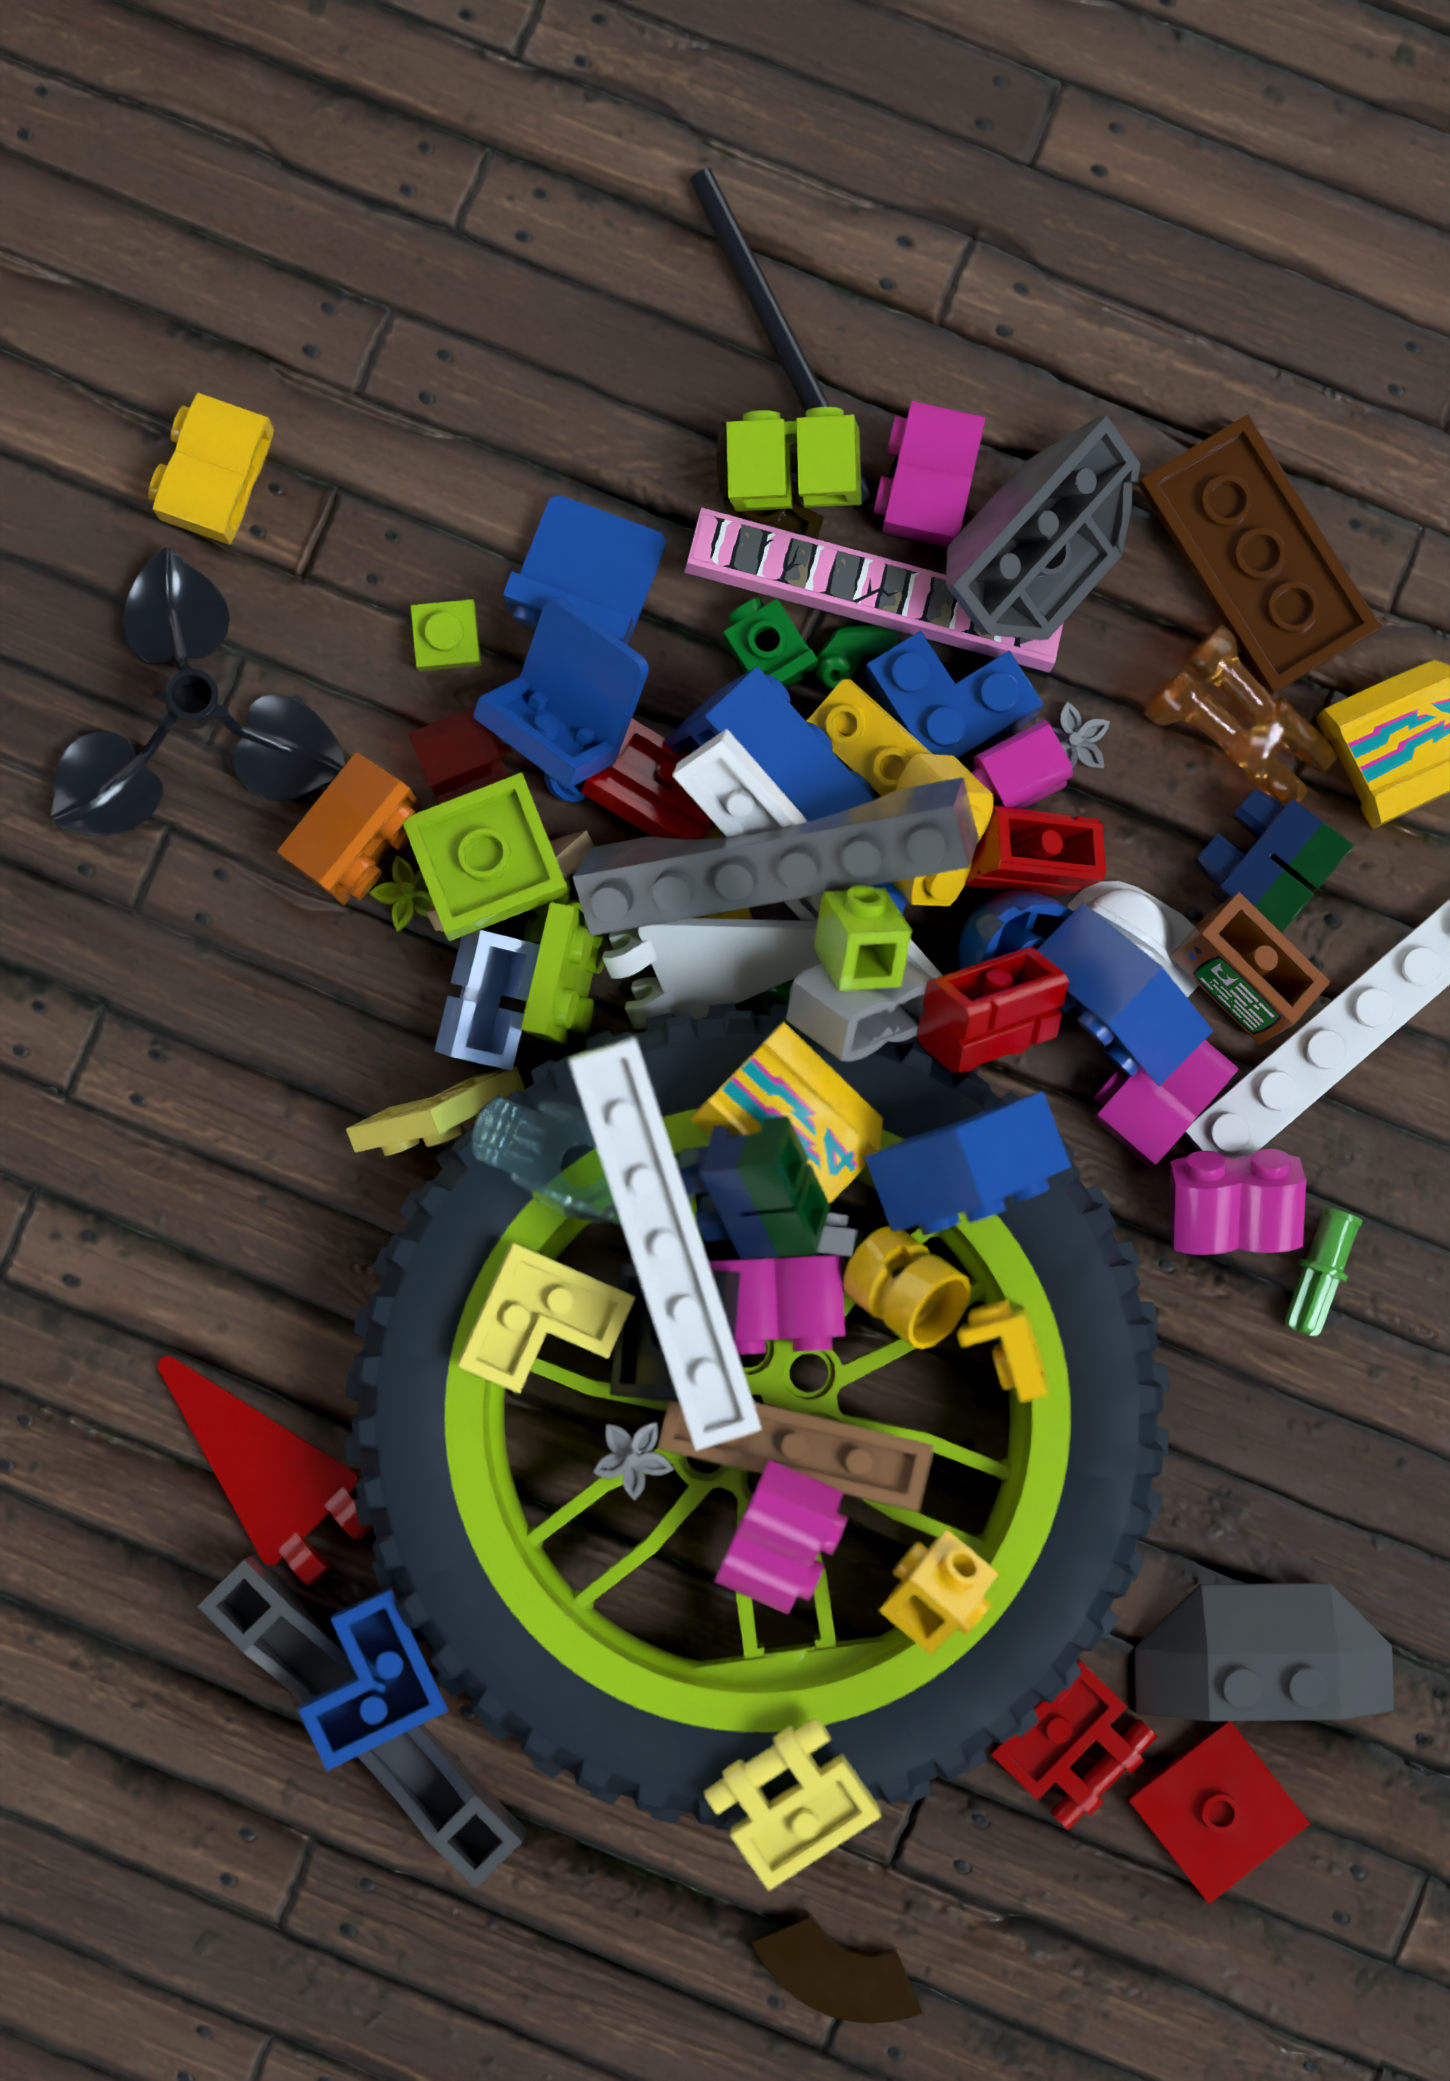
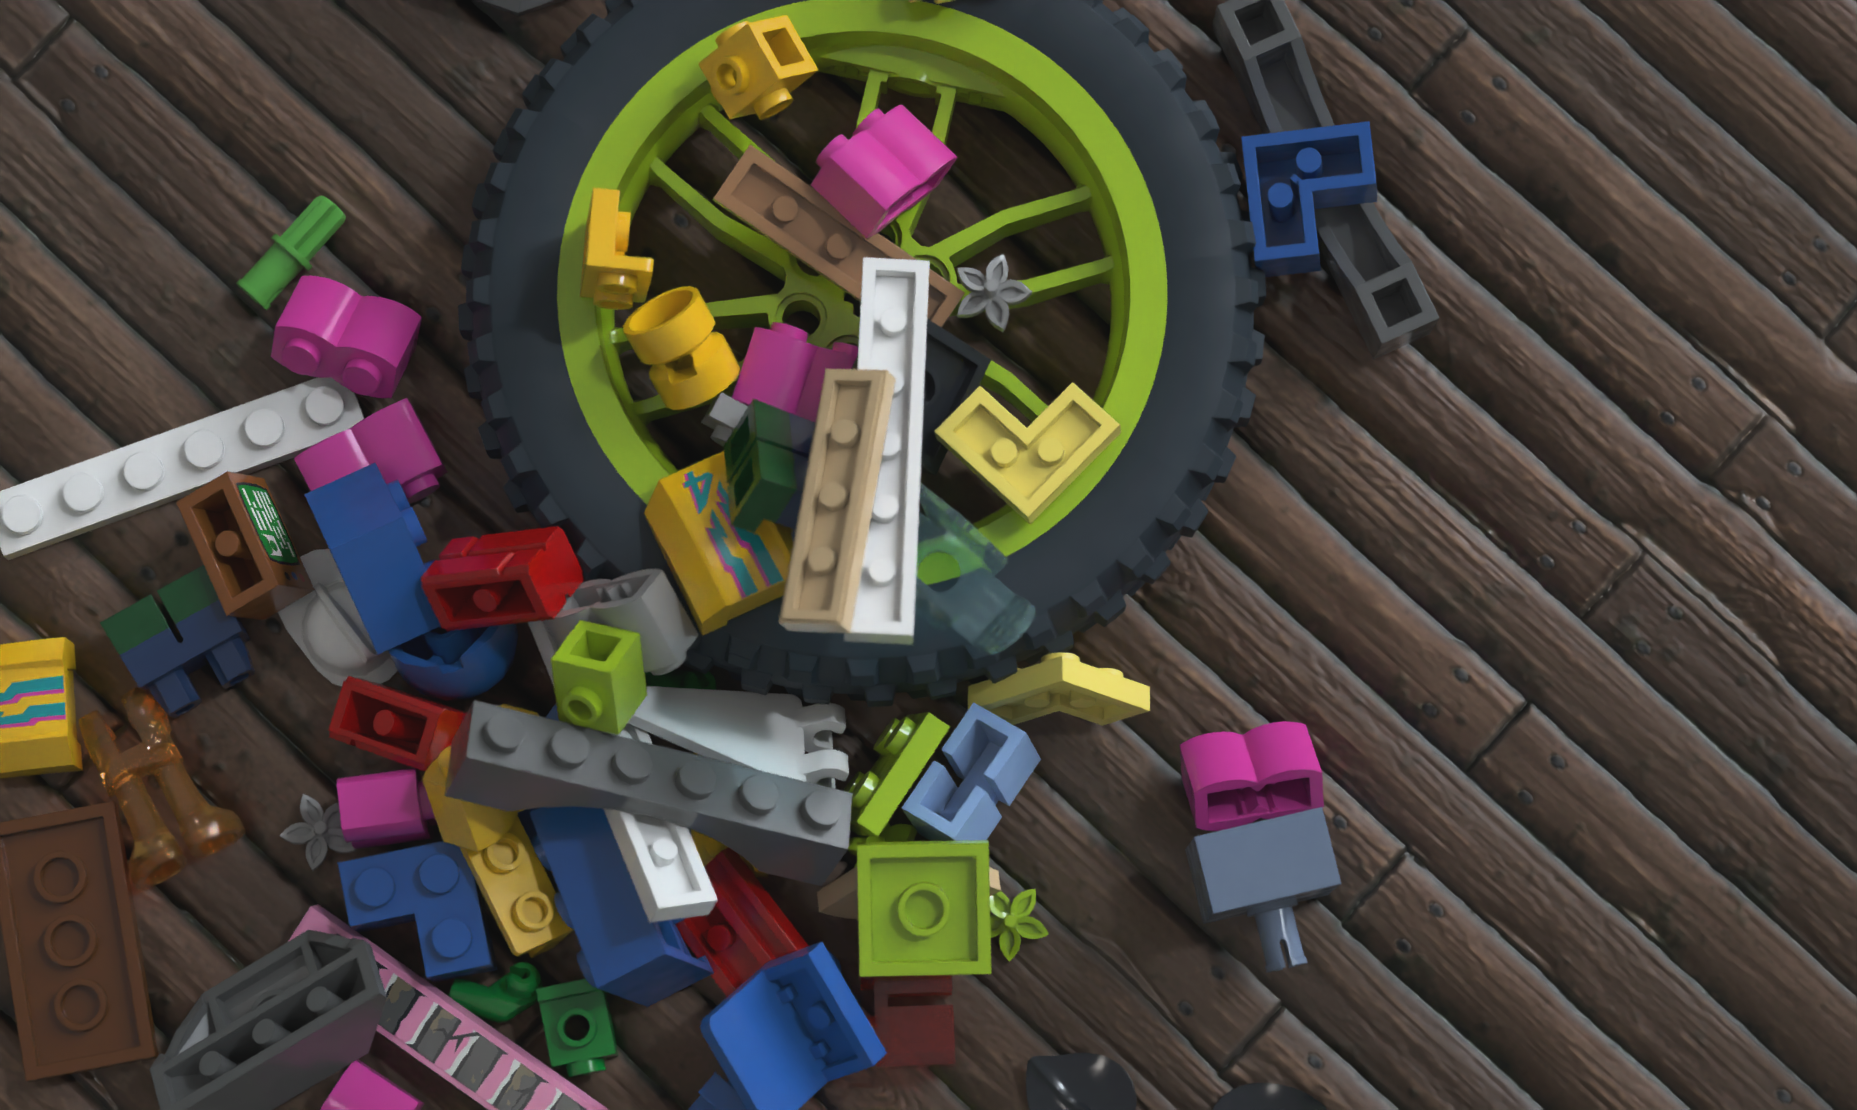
camera: 165 degrees left, 5 degrees down
red flag [158,1356,373,1586] -> none
orange slope [276,751,422,906] -> none
blue brick [865,1091,1071,1236] -> none
none -> tan tile [779,369,896,633]
none -> dark pink brick [1179,721,1324,831]
none -> sand blue brick [1185,807,1341,973]

